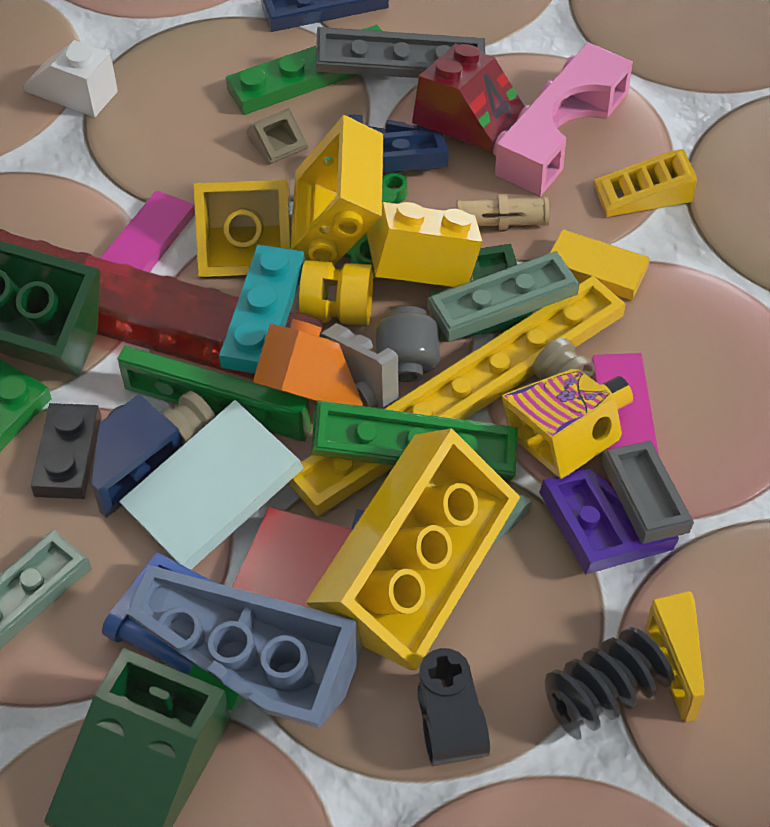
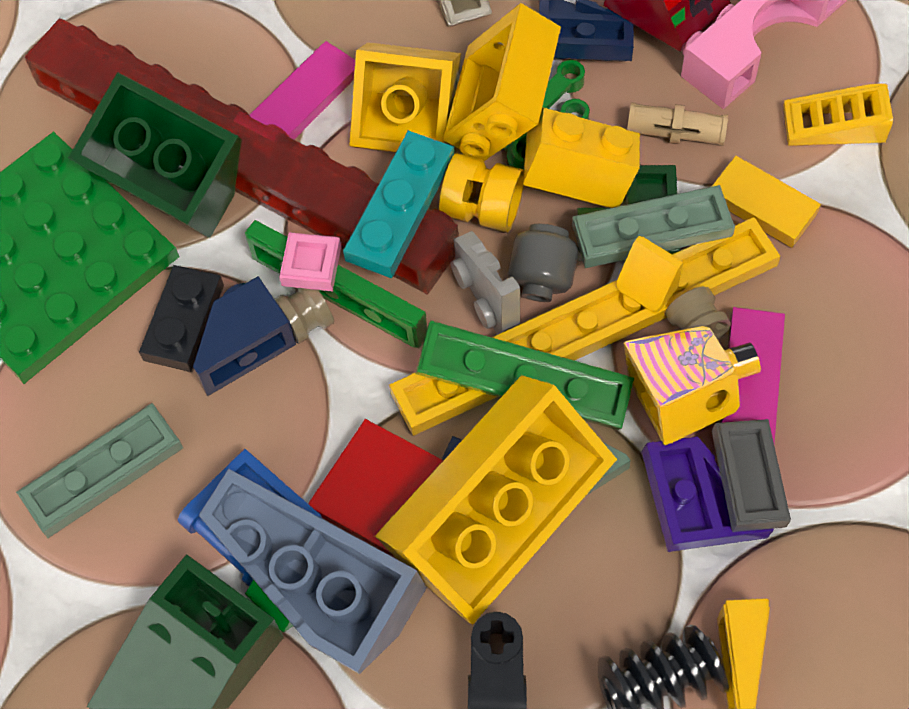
camera: 15 degrees right, 10 degrees up
light aqua tile [119,400,304,570] -> none
orange slope [253,319,363,406] -> none
none -> bright pink tile [279,232,341,291]
none -> yellow slope [616,236,683,313]

